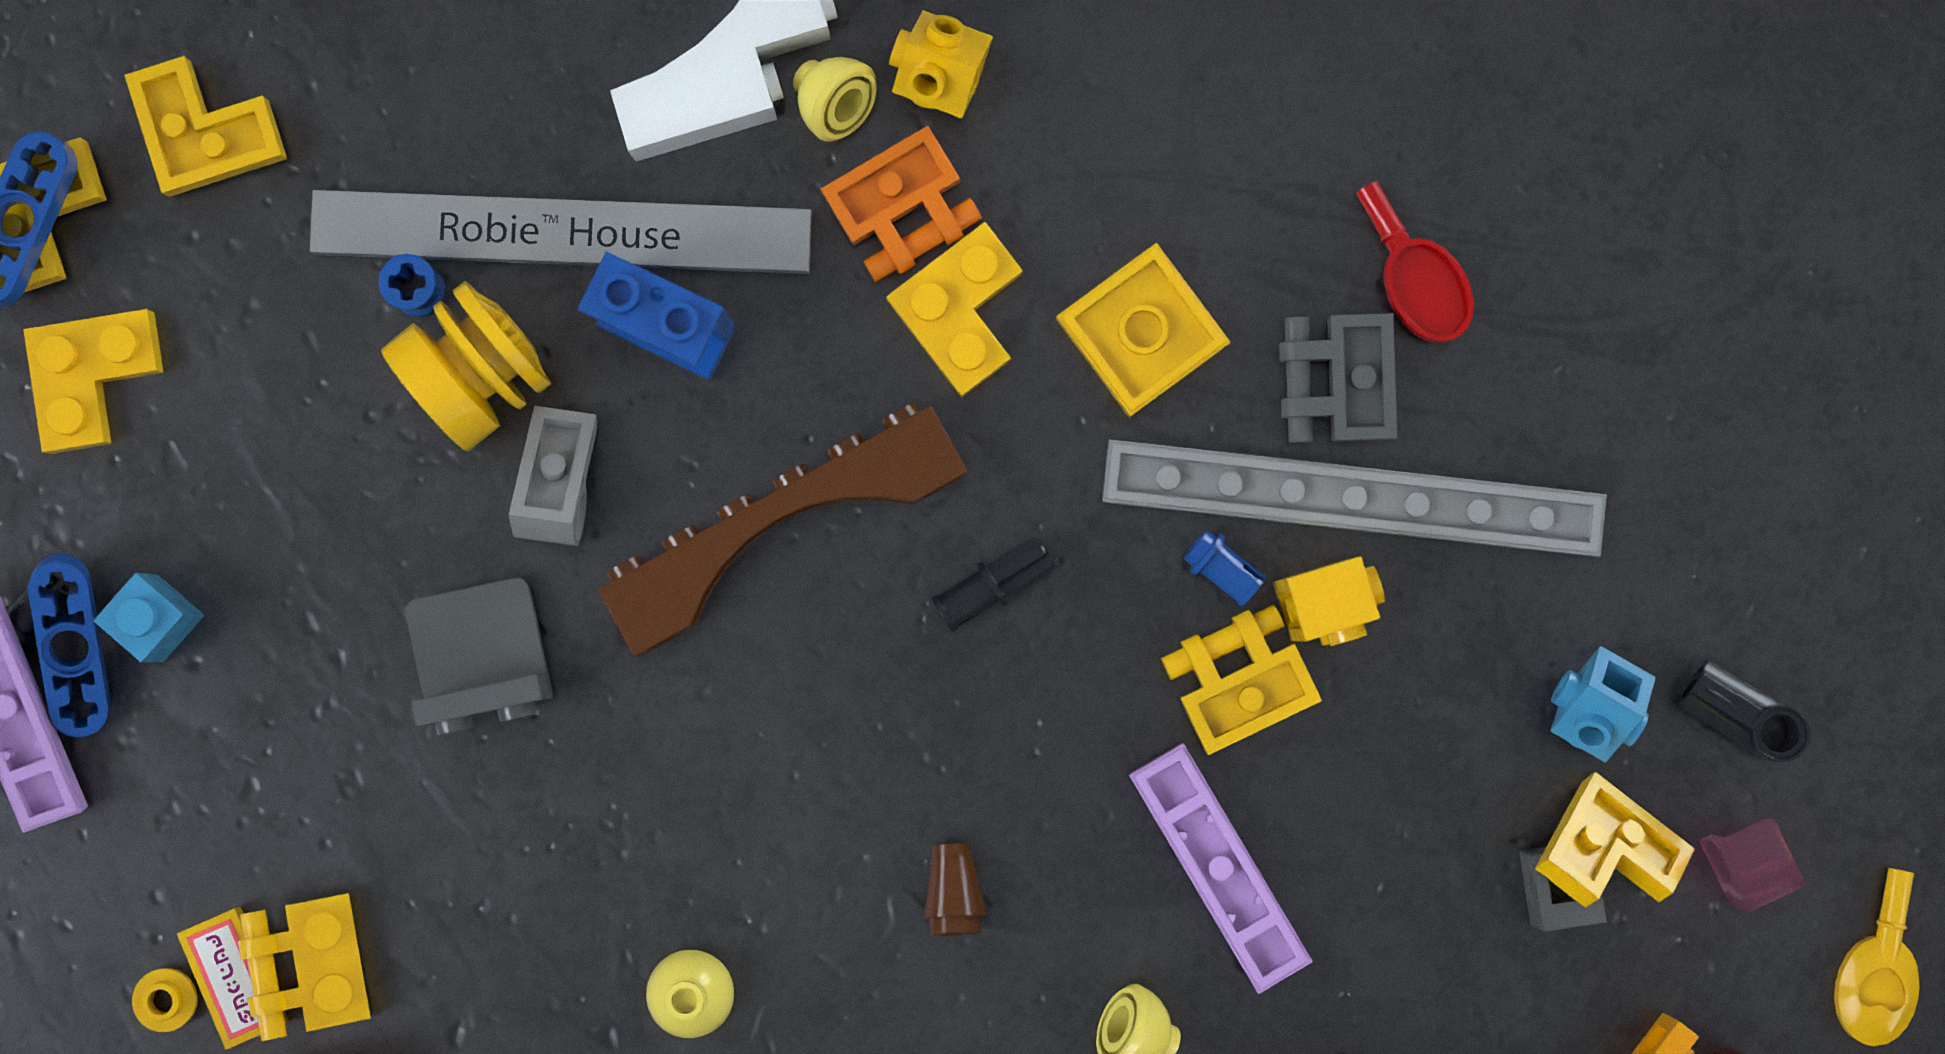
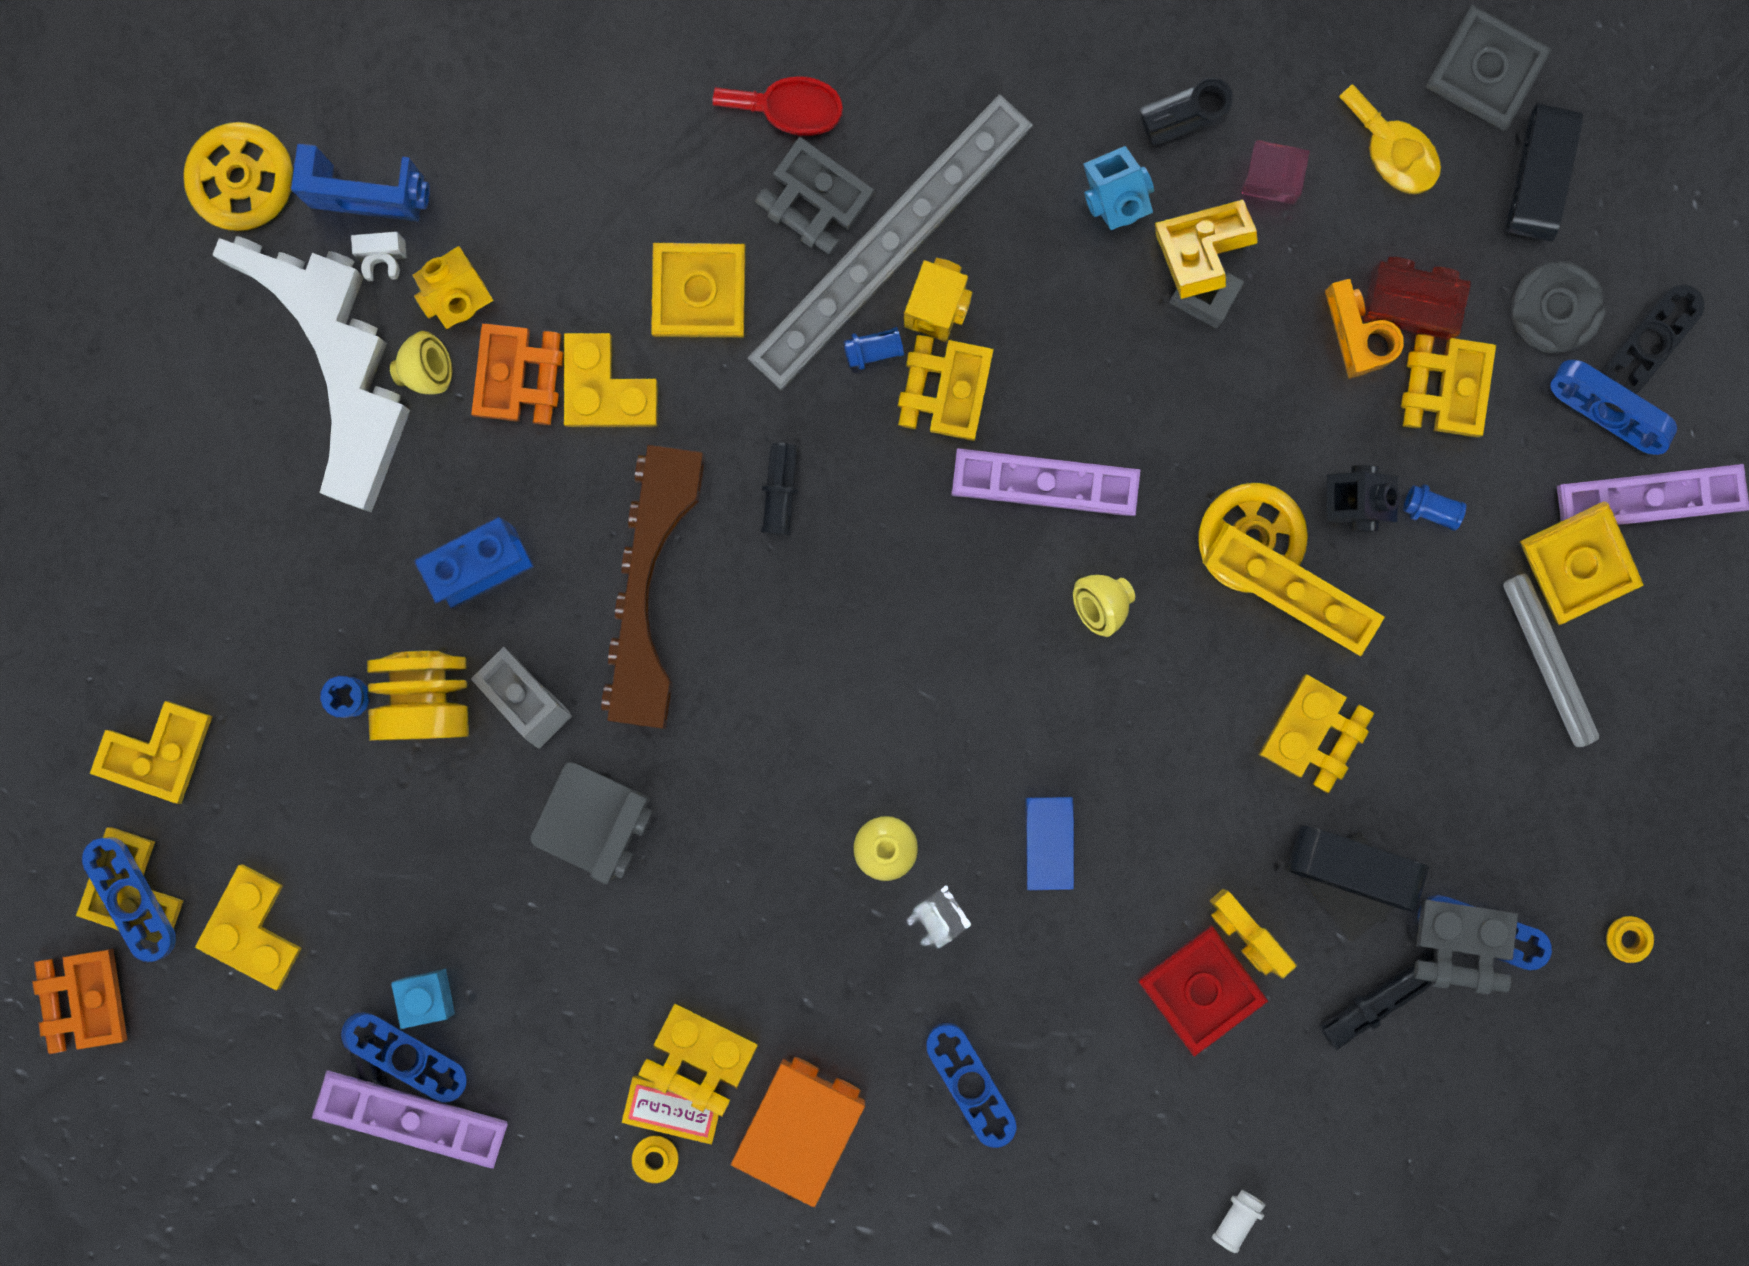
camera: 50 degrees left, 0 degrees up
light grey tile [310,190,812,274] -> none
reddish brown cone [924,843,987,936] -> none

